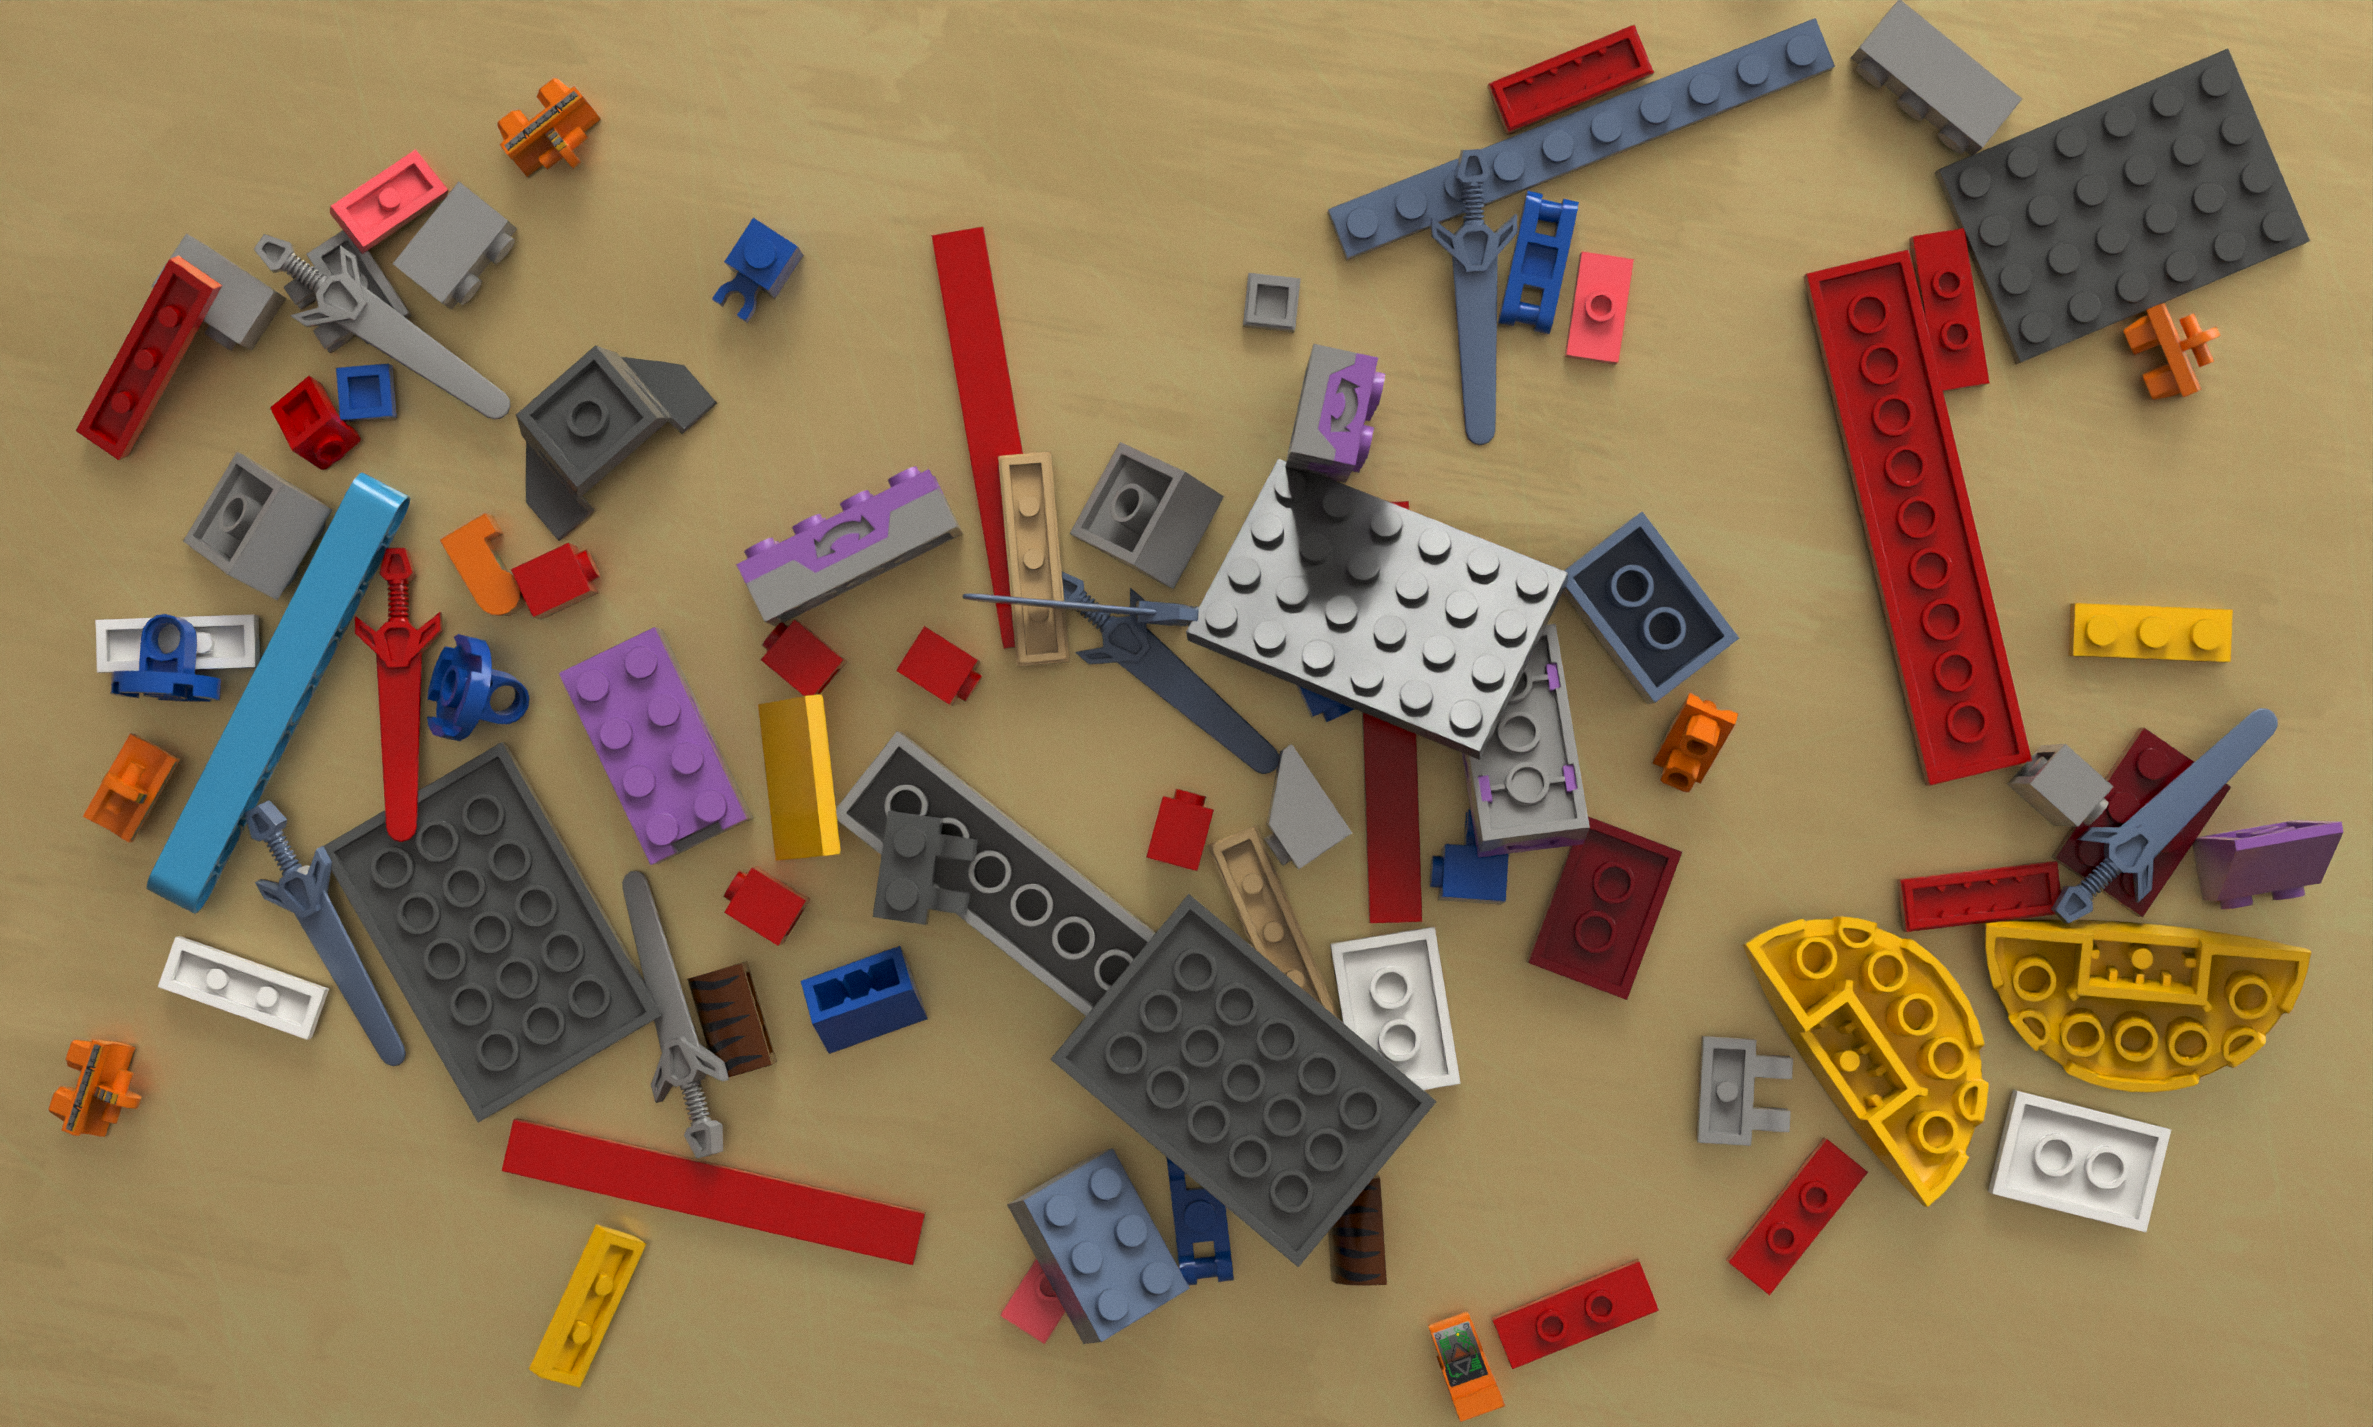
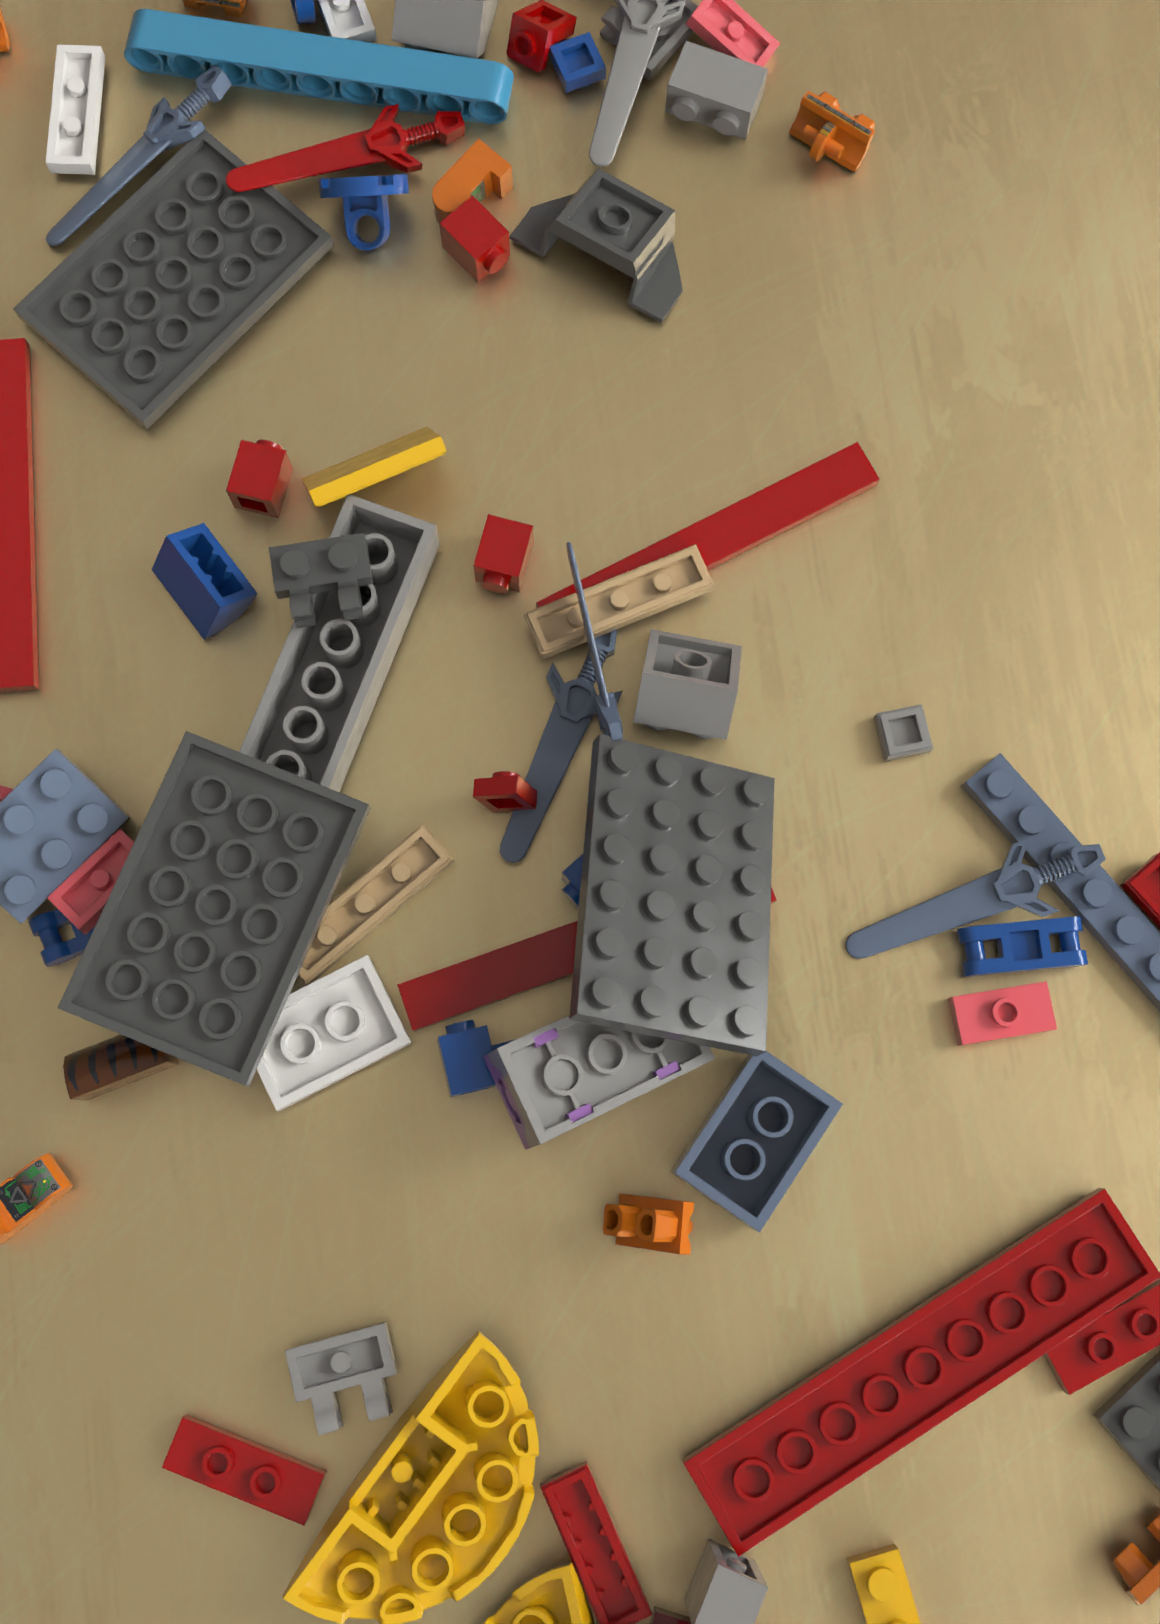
camera: 75 degrees right, 10 degrees down
medium lavender piece [559,627,753,865] -> none
light grey sword [622,871,729,1159] -> none
reddish brown brick [687,961,777,1080] -> none
blue brick [712,218,804,323] -> none
piece [736,466,963,627] -> none
red brick [761,619,848,696] -> none
red brick [1146,789,1214,871] -> none
light grey slope [1264,744,1352,869] -> none
piece [1285,344,1385,483] -> none
red plate [1492,1259,1659,1369] -> none
dark red plate [1526,816,1682,1000] -> none
none -> coral plate [47,829,134,935]
none -> red plate [473,771,537,812]

